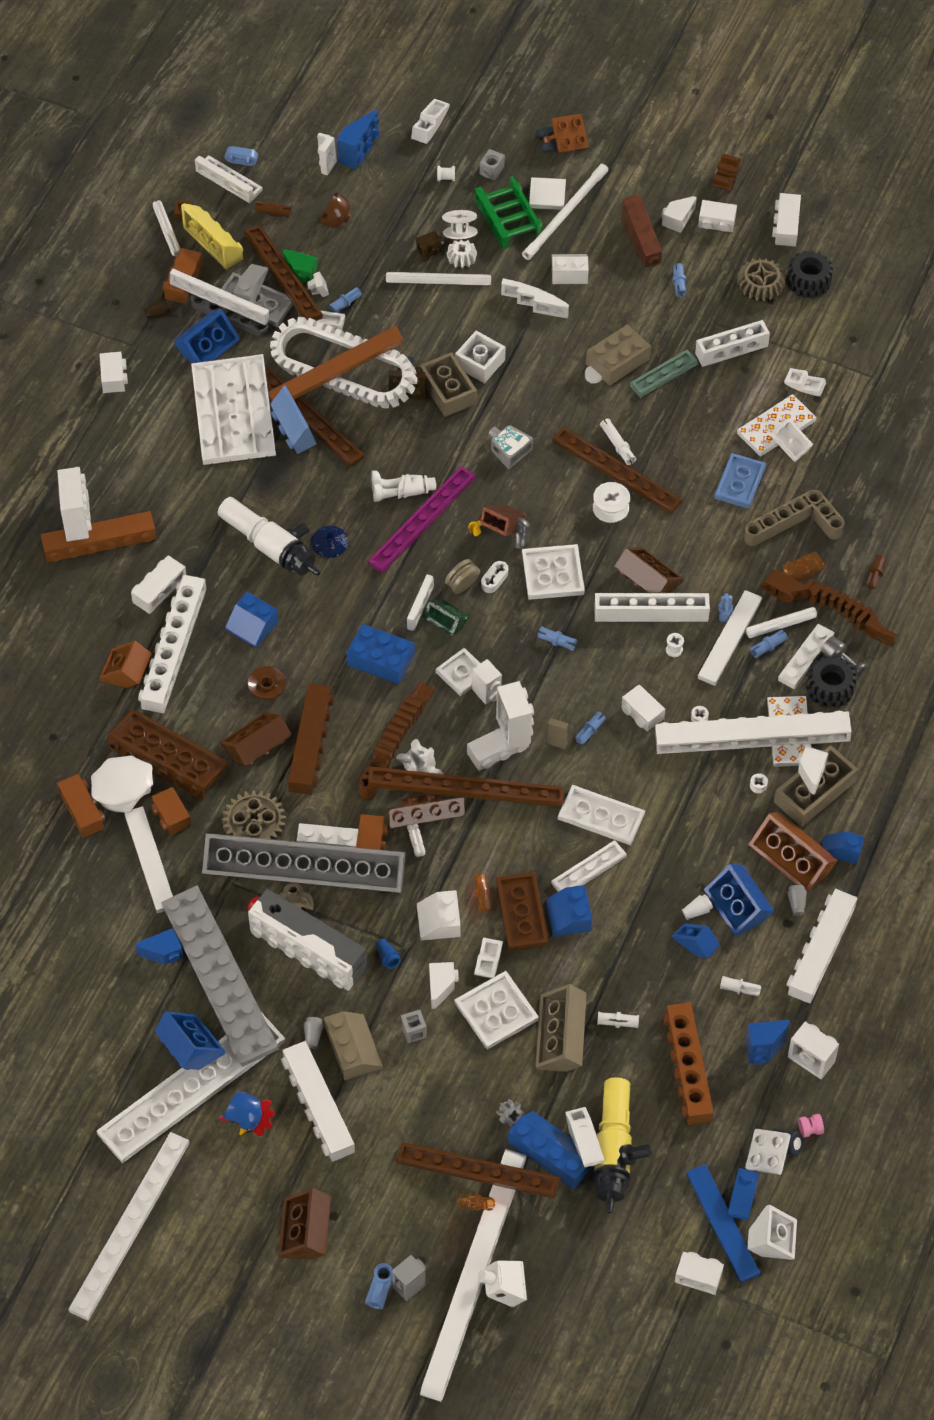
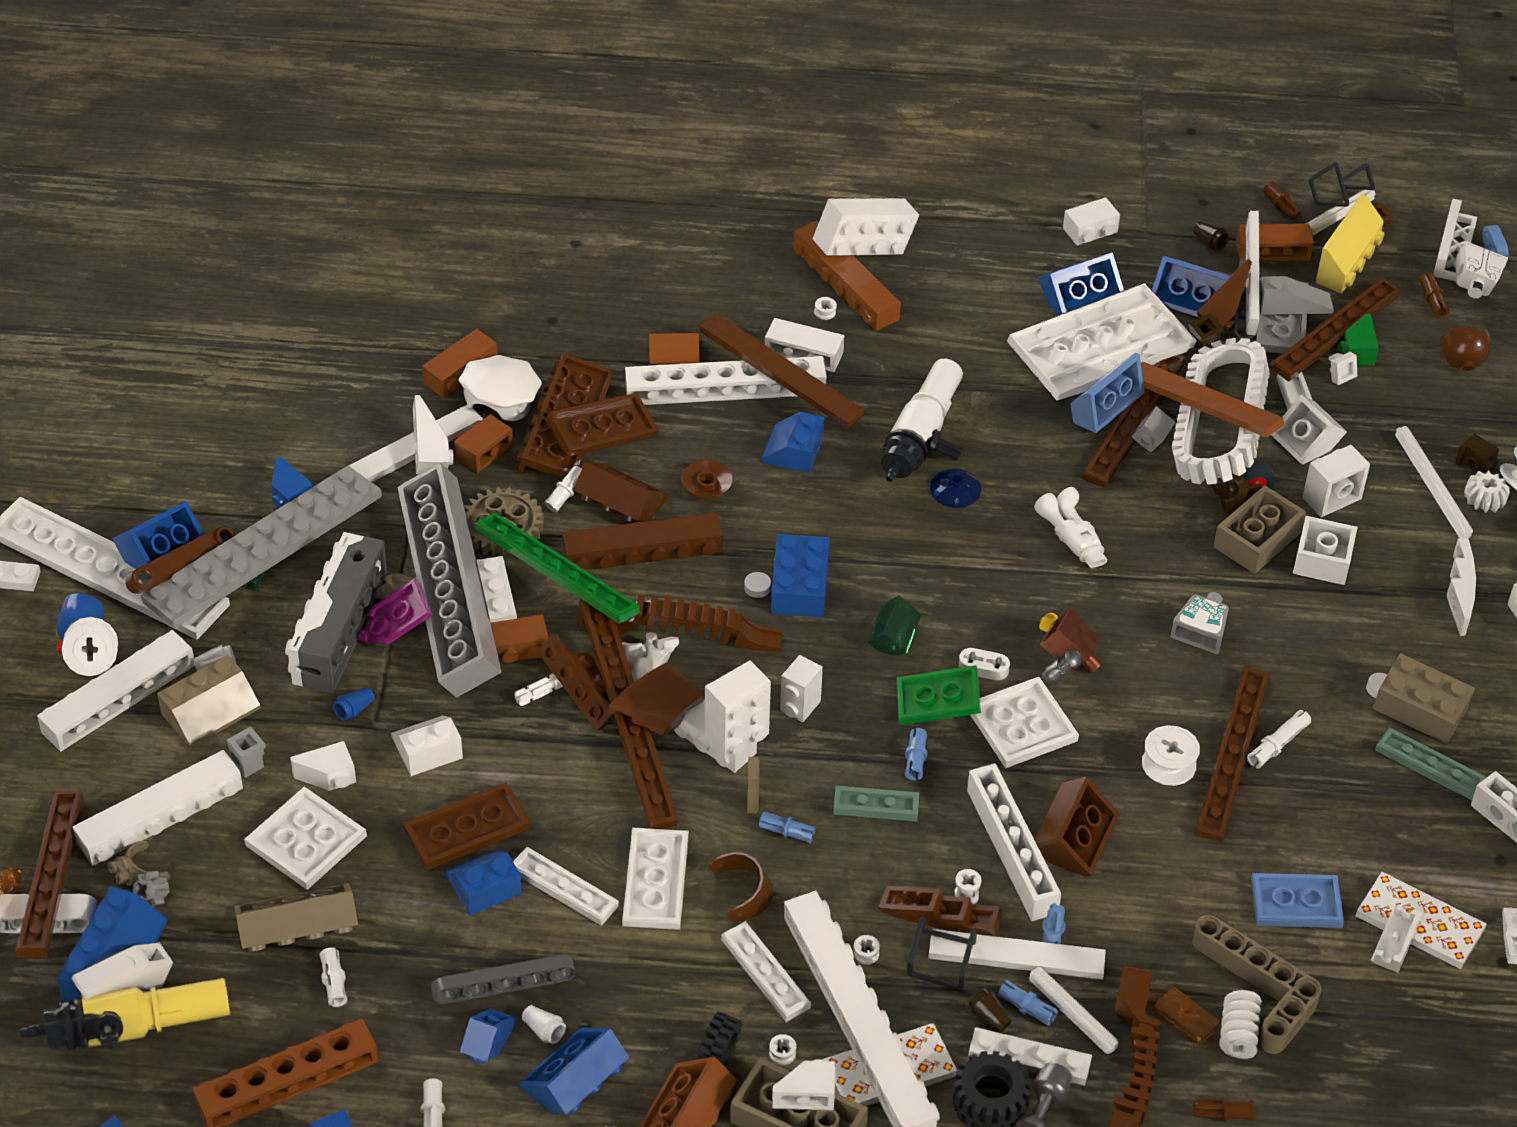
camera: 70 degrees right, 10 degrees down
medium blue axle [329,288,362,313] -> none
magenta tile [368,466,476,574] -> none
white tile [407,574,434,631] -> none
white tile [436,648,481,697] -> none
dark tan head [445,559,480,594] -> none
clear orange axle [474,873,490,912] -> none
white slope [474,938,503,978] -> none
white brick [621,685,665,732] -> none
none -> white piece [62,617,118,676]
none -> white brick [73,750,243,866]
none -> dark tan helmet [108,840,170,886]
none -> reddish brown piece [125,526,235,594]
none -> magenta tile [357,578,433,645]
none -> white slope [413,395,453,474]
none -> dark grey beam [431,955,576,1004]
none -> green tile [475,513,639,624]
none -> white axle [544,466,582,513]
none -> reddish brown plate [547,393,659,456]
none -> reddish brown slope [607,662,705,735]
none -> black tyre [697,1012,742,1067]
none -> reddish brown tile [700,313,865,429]
none -> reddish brown piece [709,852,773,922]
none -> white tile [721,921,811,1022]
none -> white tile [744,572,771,598]
none -> white bush [814,297,837,320]
none -> sand green plate [833,786,919,822]
none -> reddish brown slope [879,885,1003,936]
none -> green tile [897,665,981,725]
none -> black piece [907,916,977,989]
none -> dark brown cone [969,988,1012,1033]
none -> blue slope [1038,253,1124,316]
none -> light grey brick [1132,406,1175,452]
none -> dark brown brick [1189,313,1224,350]
none -> reddish brown slope [1197,258,1252,333]
none -> white piece [1219,990,1262,1059]
none -> reddish brown axle [1263,182,1301,219]
none -> white slope [1271,394,1347,464]
none -> white brick [1302,445,1370,517]
none -> black piece [1309,162,1375,207]
none -> white torso [1456,242,1508,298]

